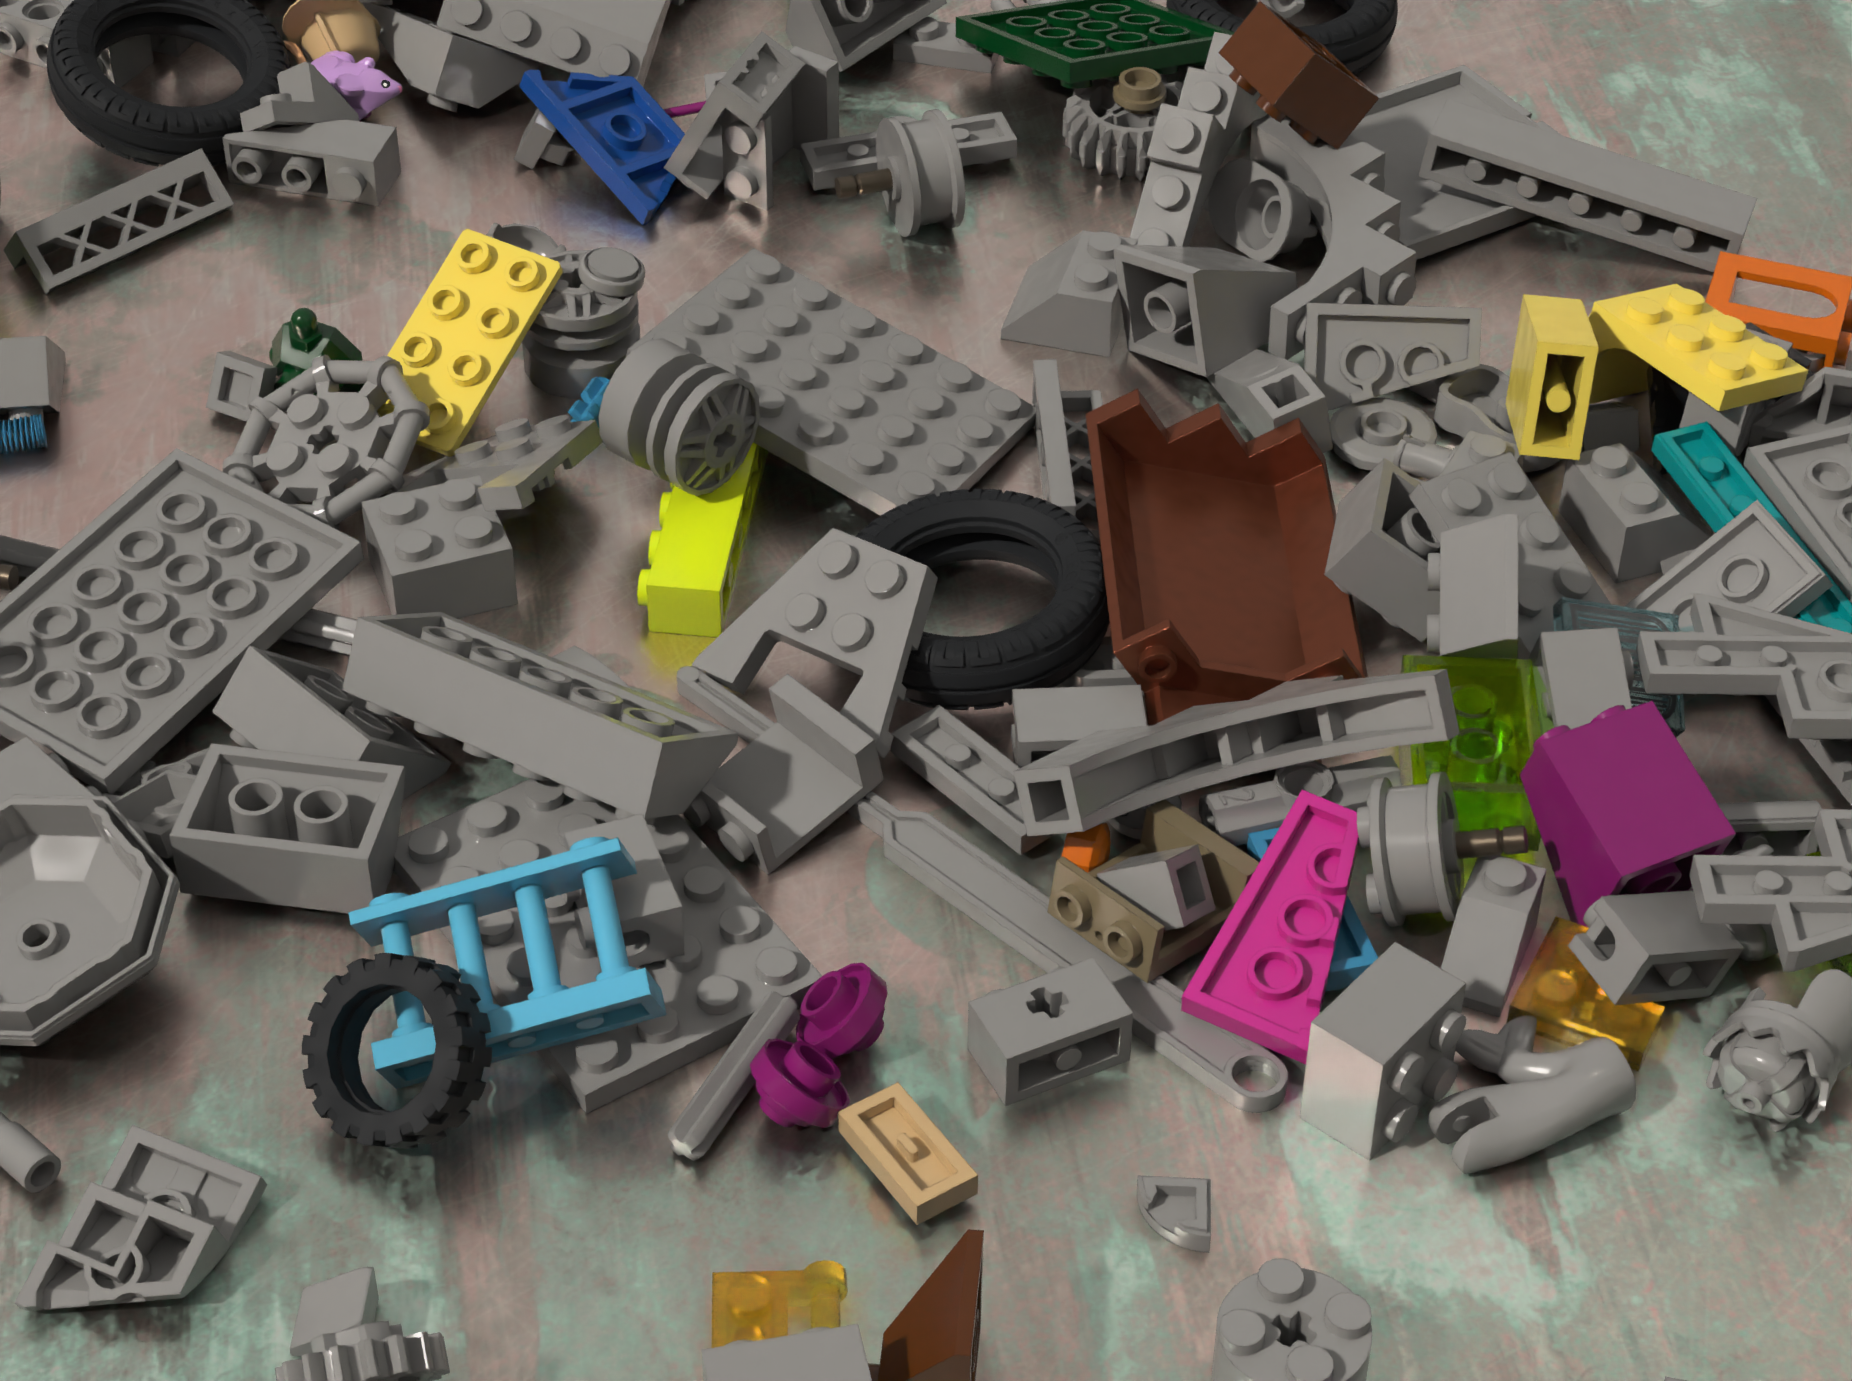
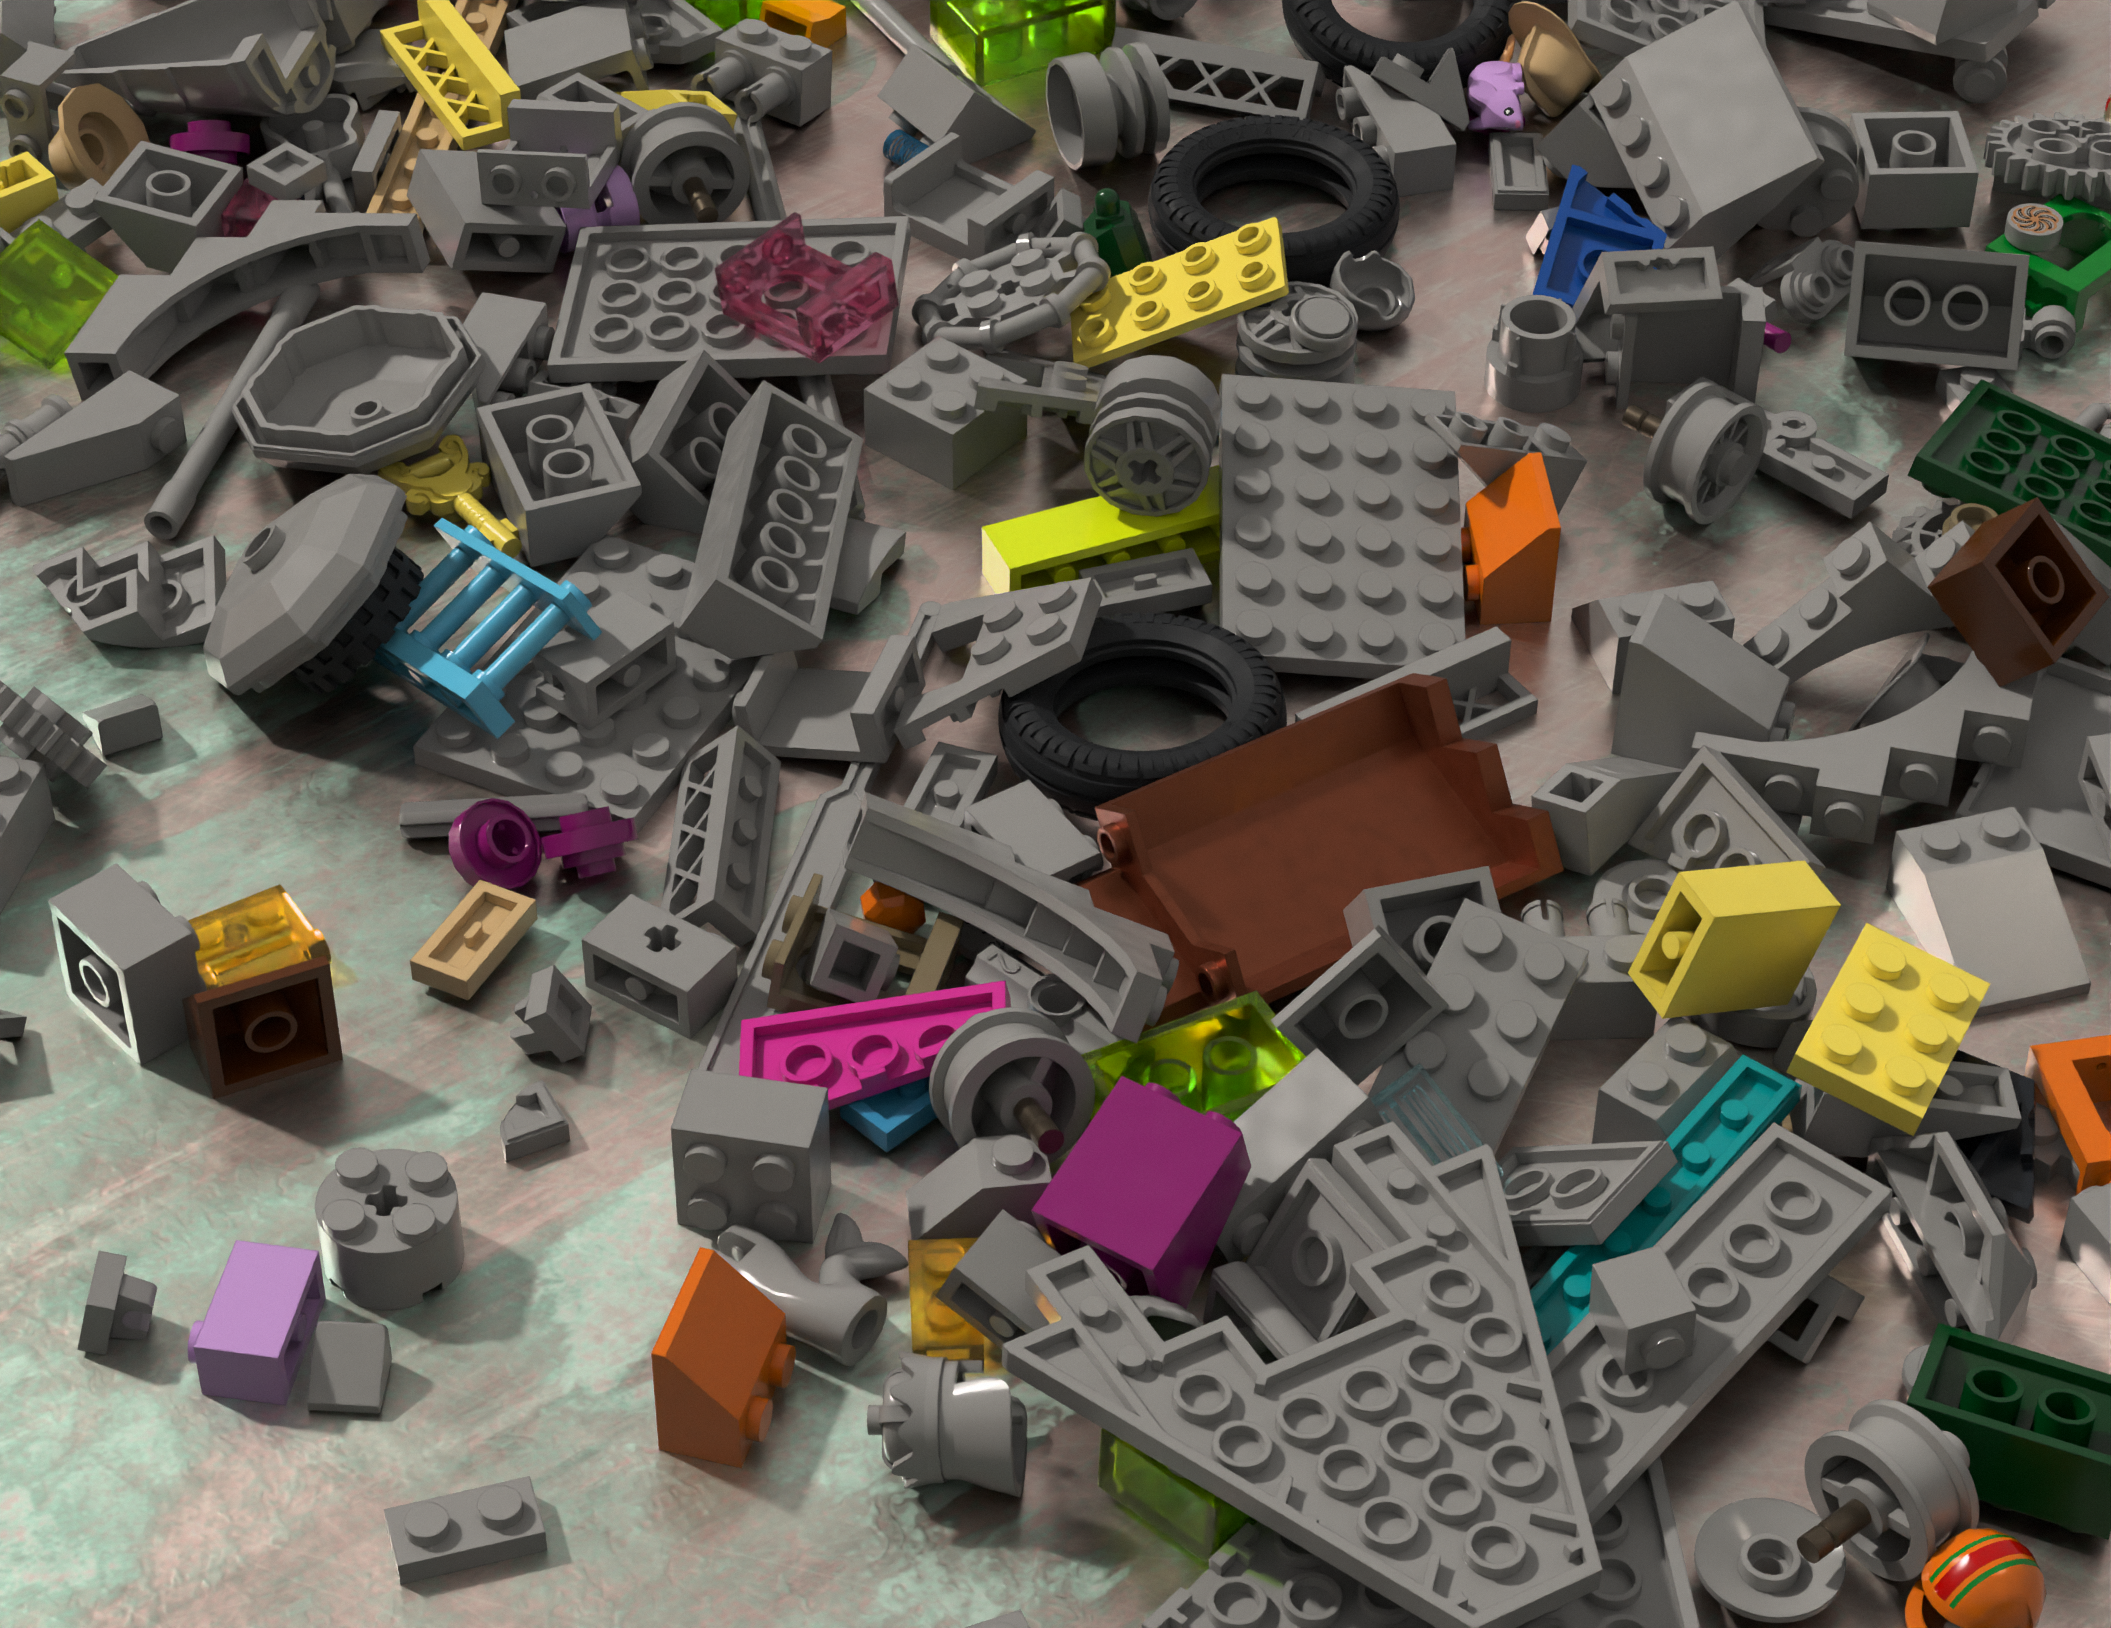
camera: 60 degrees right, 0 degrees up
none -> light grey rock [203,474,408,696]
none -> light yellow piece [378,434,522,558]
none -> light grey tile [510,965,592,1063]
none -> orange slope [651,1247,796,1468]
none -> light grey fence [661,725,781,948]
none -> clear pink panel [714,212,899,363]
none -> light grey panel [883,132,1054,261]
none -> light grey wheel [1046,41,1170,170]
none -> light grey plate [1079,548,1212,618]
none -> black tyre [1148,115,1400,289]
none -> light grey tile [1245,1158,1400,1343]
none -> light grey slope [1424,411,1587,515]
none -> orange slope [1461,452,1561,625]
none -> light grey piece [1484,295,1584,413]
none -> light grey tile [1488,132,1549,211]
none -> light grey bracket [1747,236,1855,324]
none -> light grey slope [1886,807,2091,1018]

